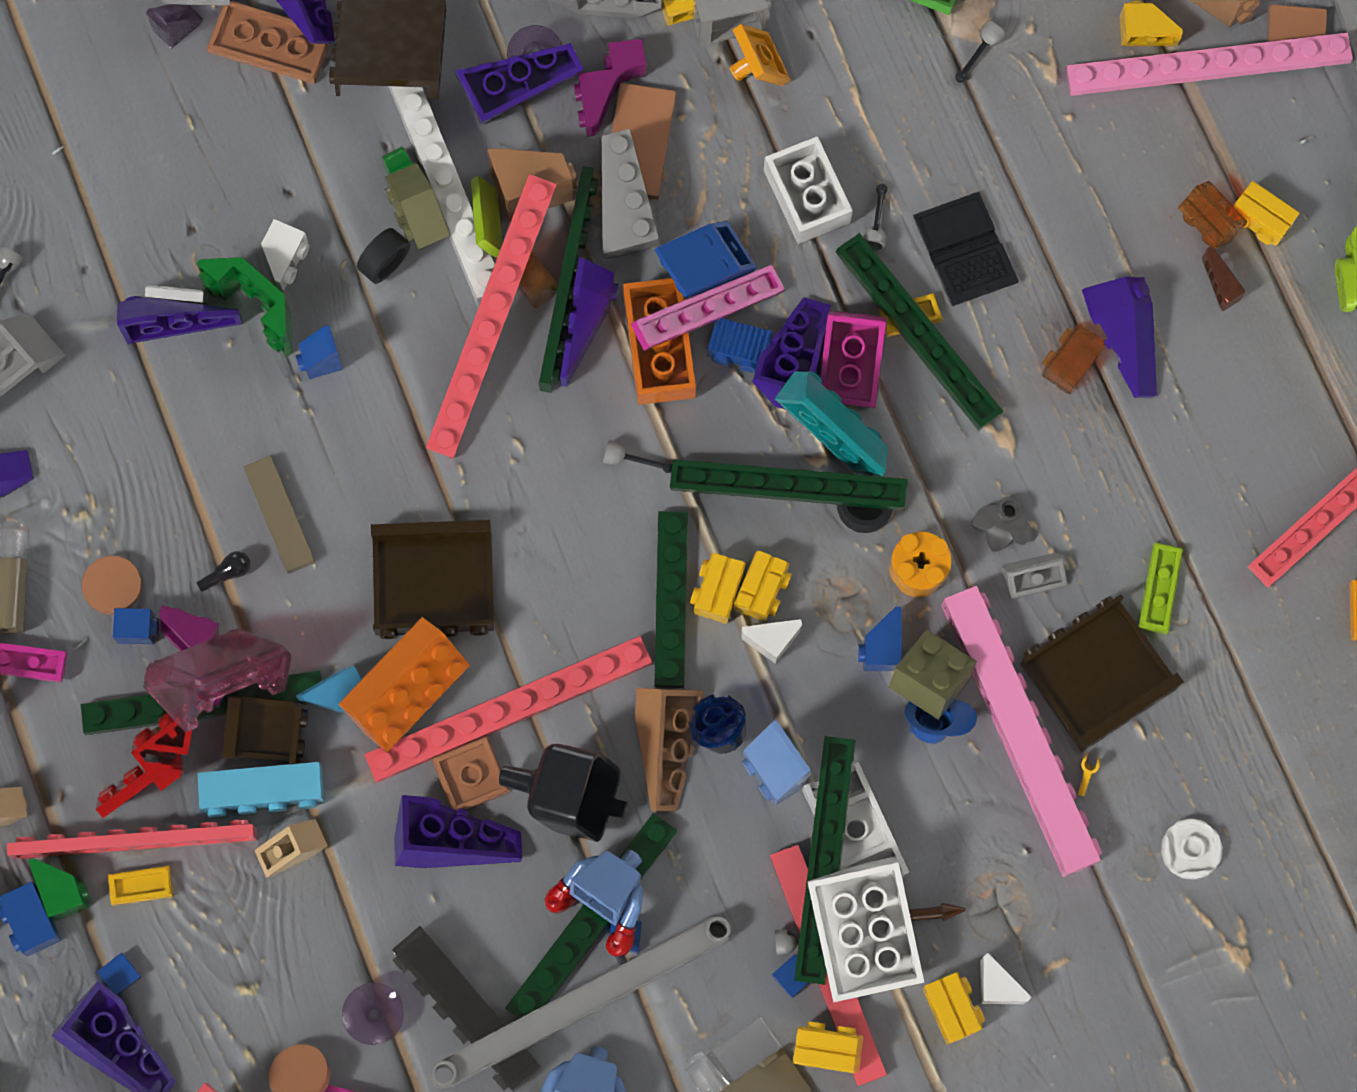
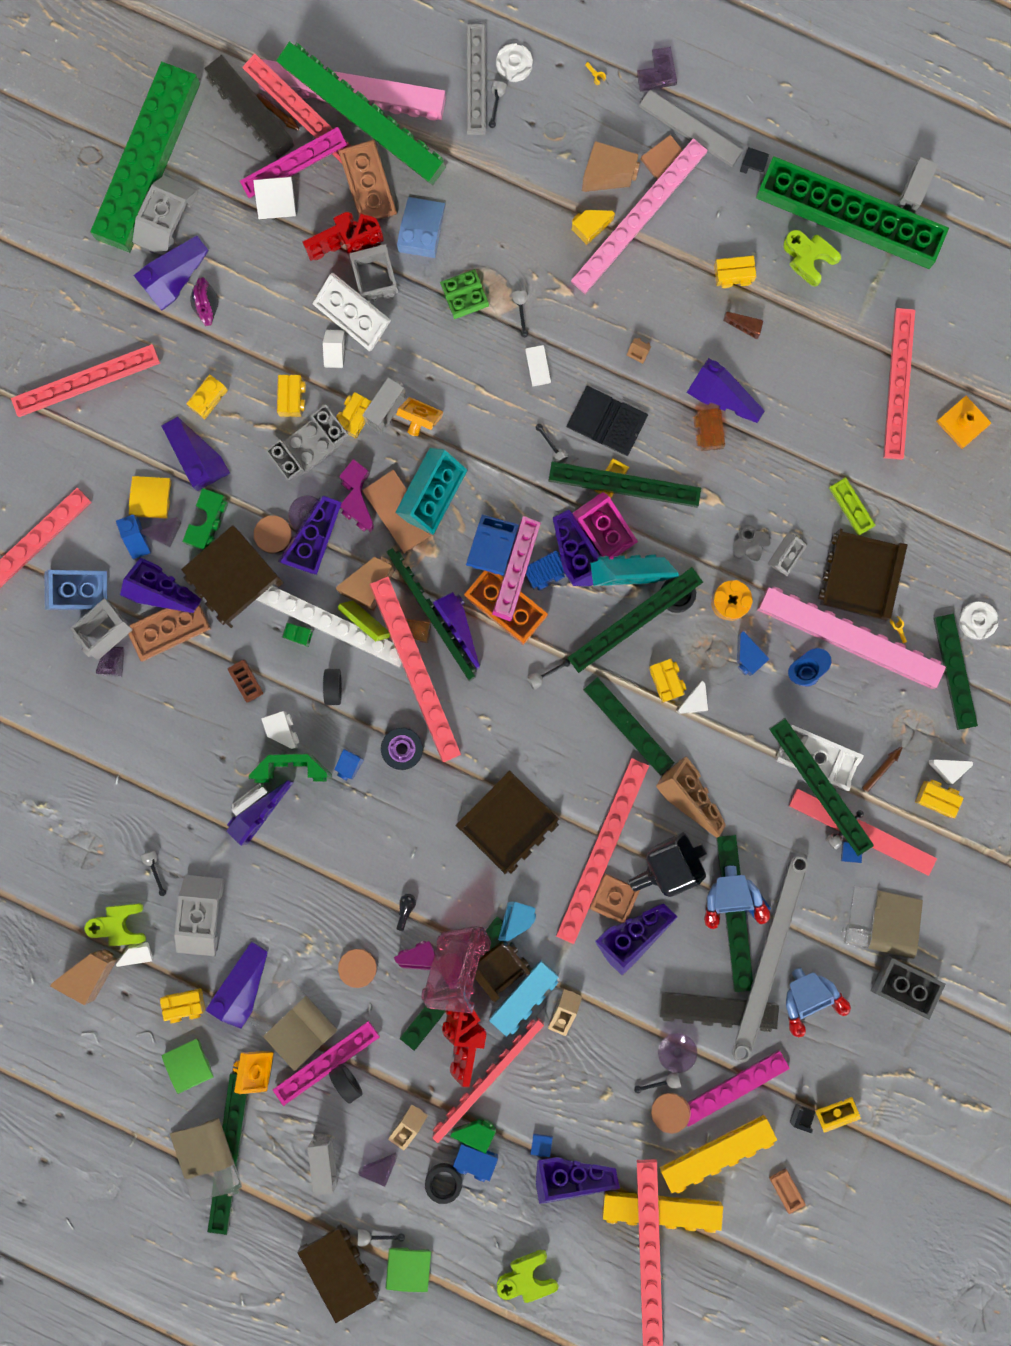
camera: 35 degrees left, 10 degrees up
yellow tile [108,866,173,906] -> none
blue brick [113,608,160,645] -> none
dark tan tile [243,455,316,574] -> none
orange brick [338,617,470,752] -> none
olive brick [384,163,450,250] -> none
light grey wedge [602,129,660,260] -> none
clear blue cone [688,694,747,754] -> none
yellow brick [690,553,746,624] -> none
medium blue slope [741,720,811,805] -> none
white brick [763,136,853,244] -> none
yellow brick [793,1021,864,1073] -> none
white slope [807,856,924,1002] -> none
olive brick [888,629,977,720] -> none
clear orange brick [1178,181,1248,249] -> none
none -> copper slope [227,660,264,703]
none -> nougat tile [254,516,292,554]
none -> black wheel [381,728,423,770]
none -> teal slope [395,448,468,535]
none -> white tile [525,345,551,387]
none -> medium nougat tile [627,338,652,364]
none -> hinge [634,1071,682,1094]
none -> dark green plate [933,614,978,730]

